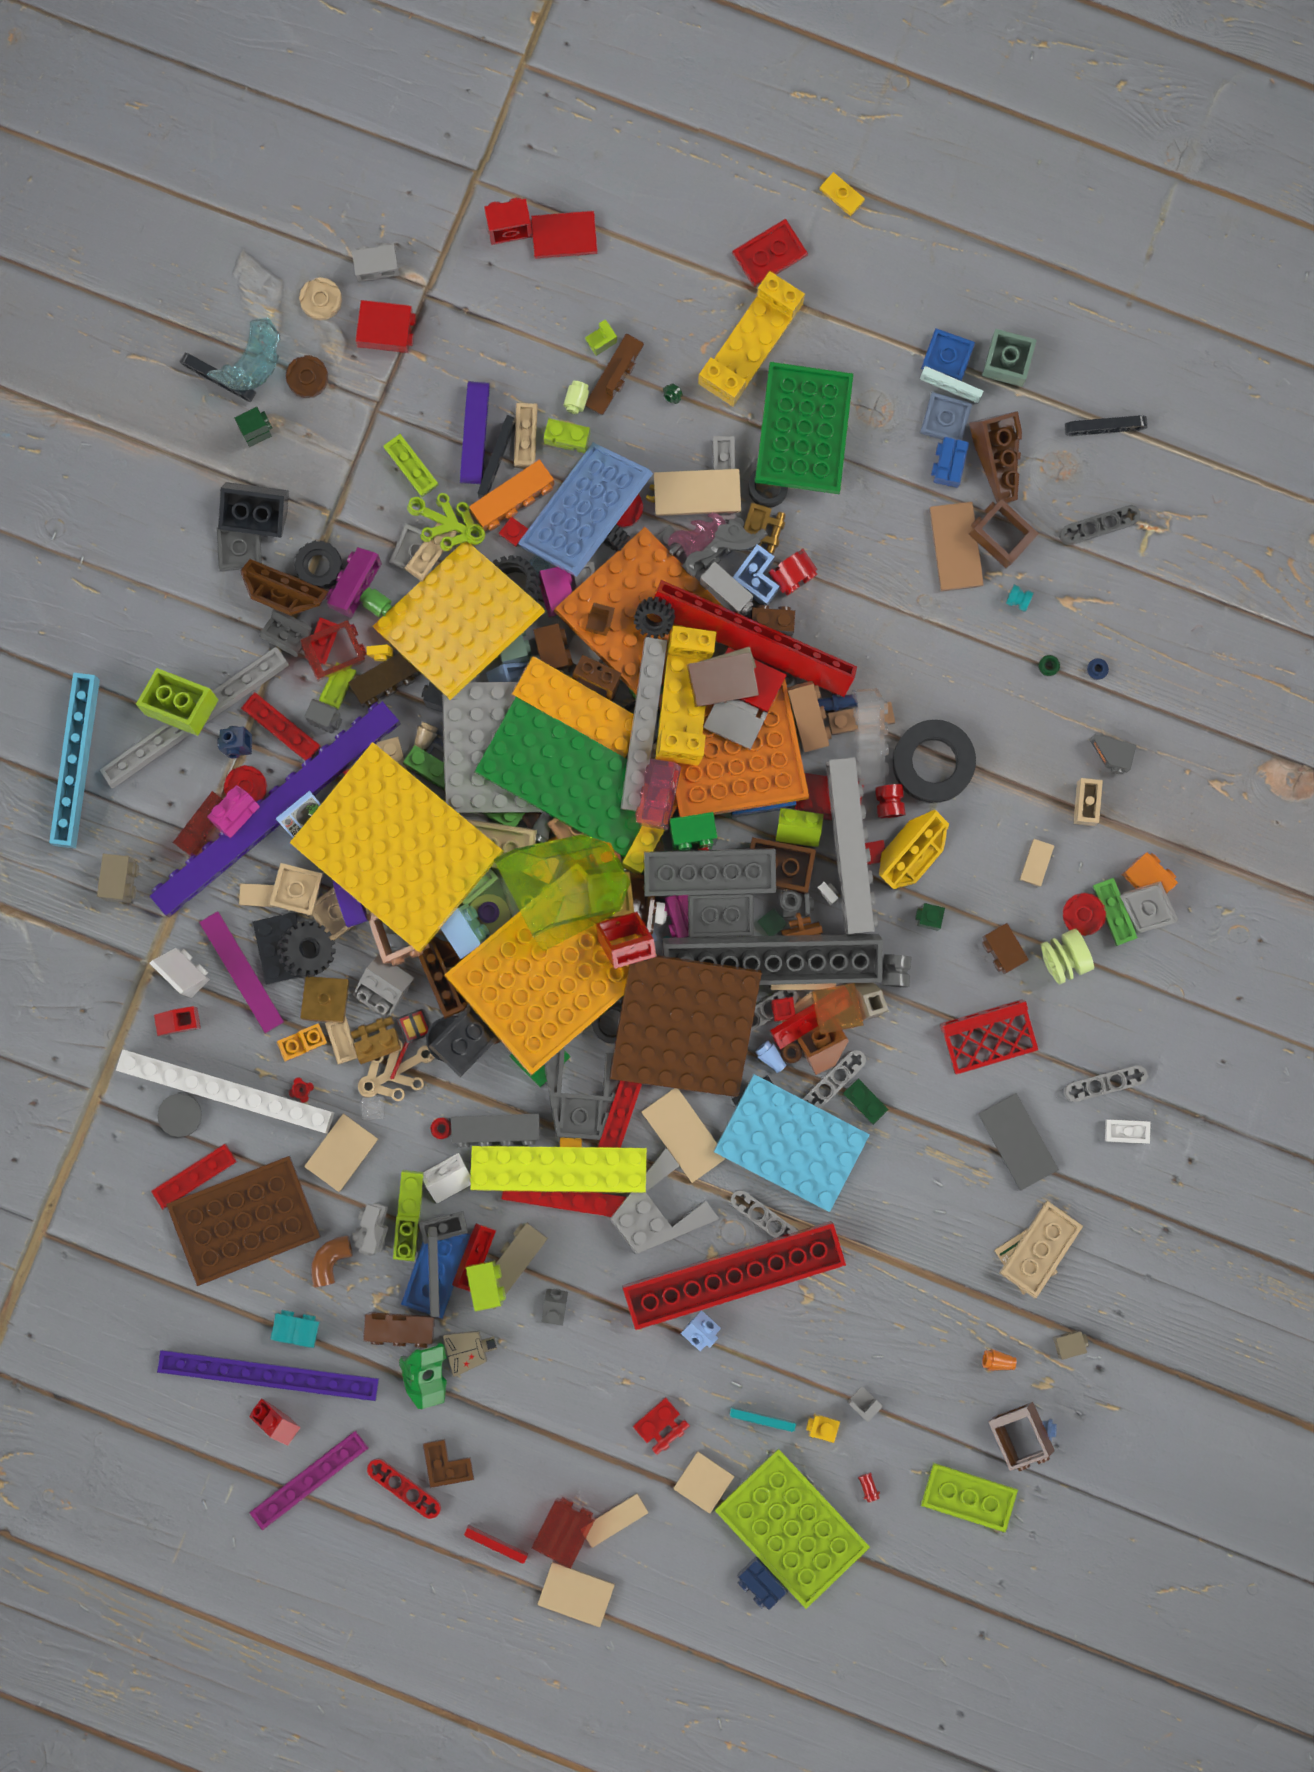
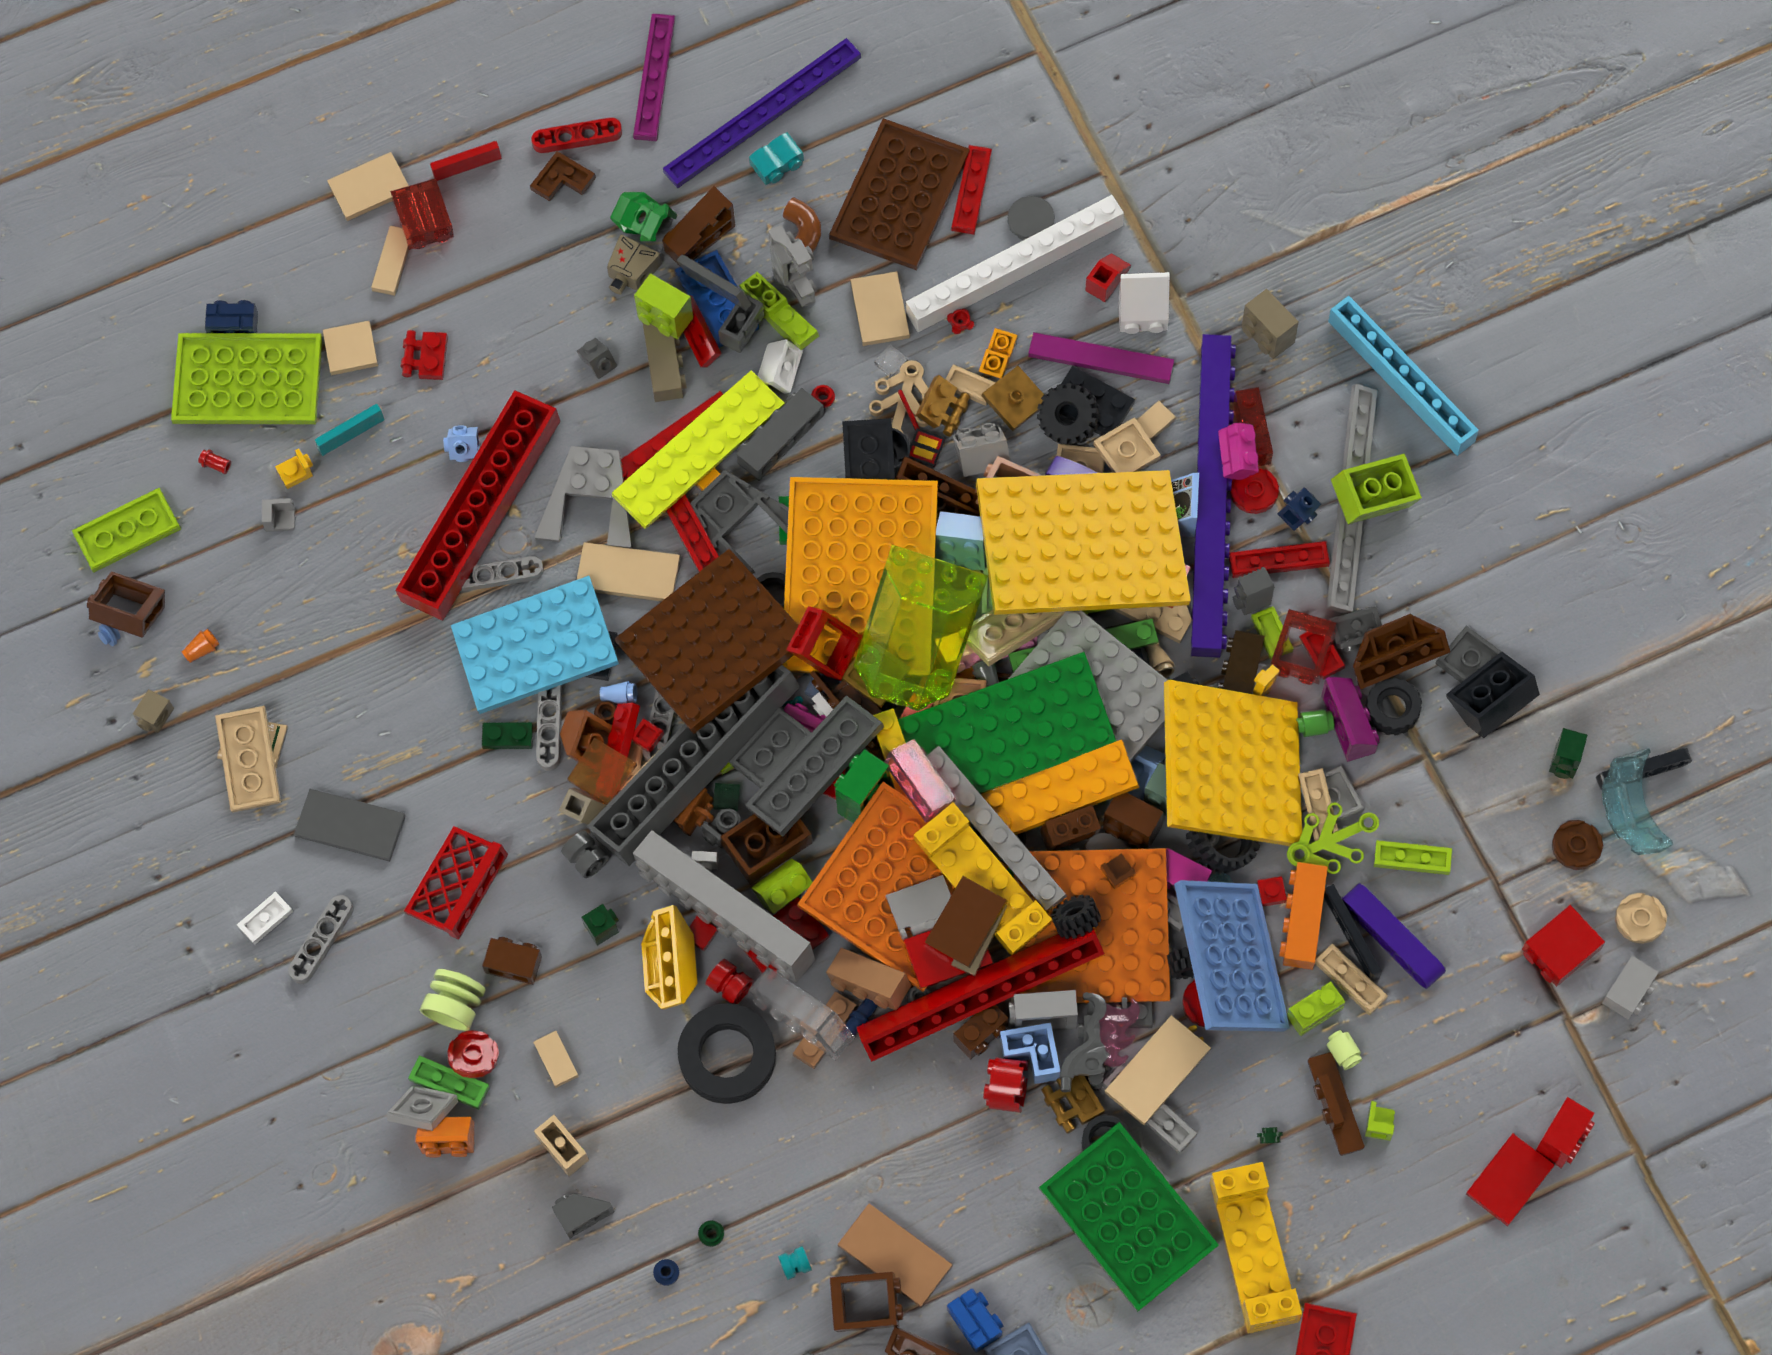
camera: 140 degrees right, 15 degrees down
red slope [249,1398,301,1446] -> none

